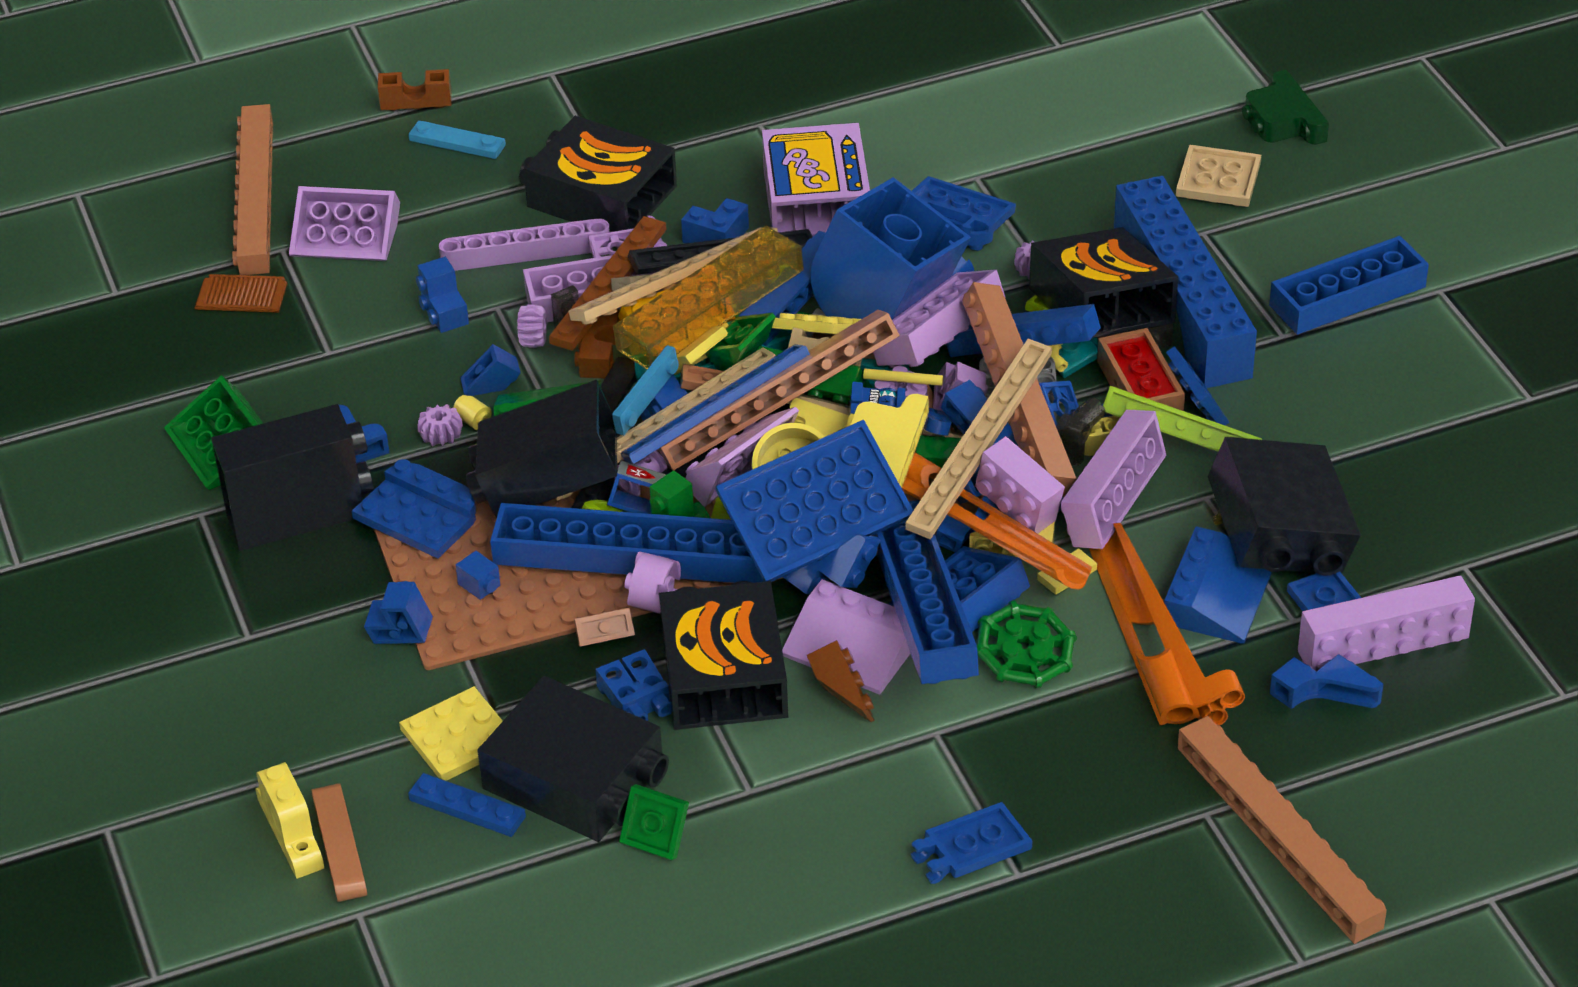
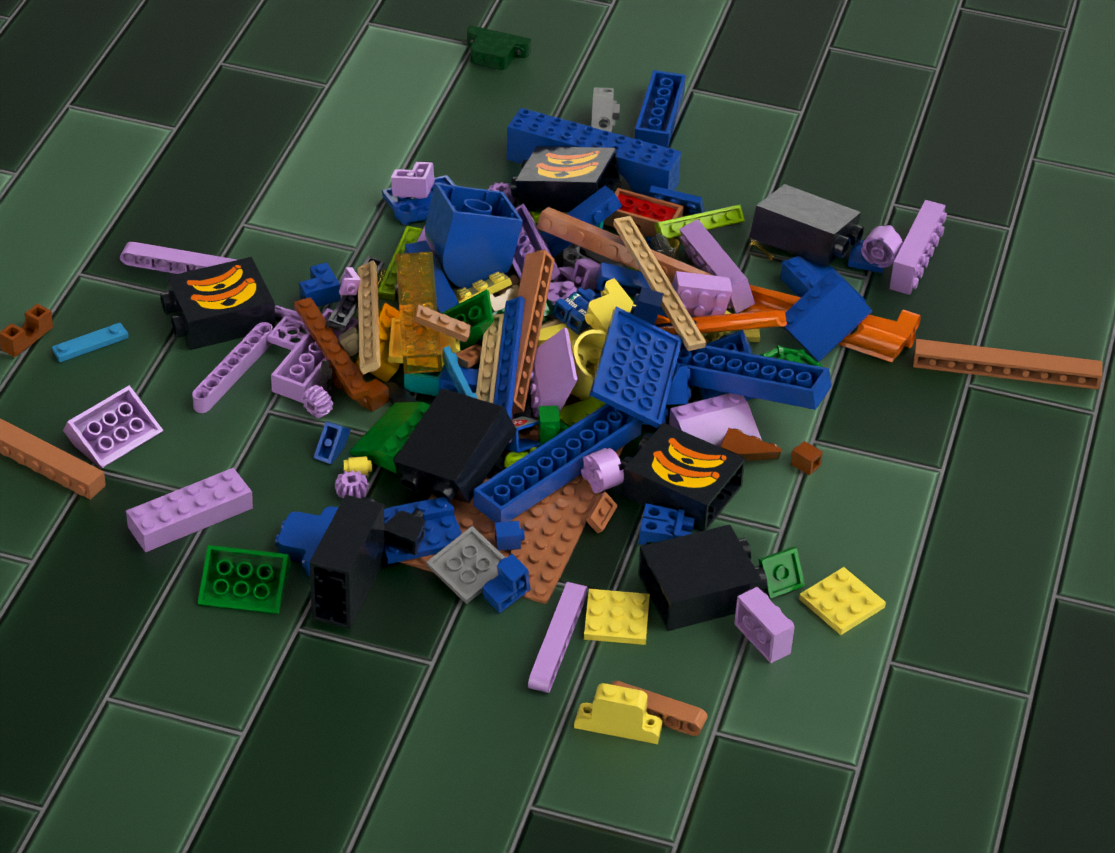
camera: 55 degrees left, 0 degrees up
dark orange window [195,274,288,313] -> none
blue plate [408,773,526,837] -> none
blue brick [416,256,469,333] -> none
brick [762,123,870,236] -> none
light yellow bar [863,368,943,386] -> none
blue tile [911,802,1033,884] -> none
tan plate [1176,145,1262,207] -> none
blue arch [1270,654,1383,709] -> none
none -> lavender beam [120,242,236,274]
none -> lavender brick [126,468,253,552]
none -> lavender bracket [339,267,361,295]
none -> black torso [384,509,426,555]
none -> lavender brick [391,162,435,199]
none -> medium nougat plate [413,304,471,343]
none -> light grey plate [426,526,505,604]
none -> lavender beam [528,582,588,693]
none -> light grey brick [591,87,620,133]
none -> dark blue brick [630,287,664,325]
none -> lavender brick [734,587,795,663]
none -> blue slope [783,270,873,362]
none -> dark orange brick [791,441,823,475]
none -> light yellow plate [799,567,886,635]
none -> lavender brick [861,225,903,268]

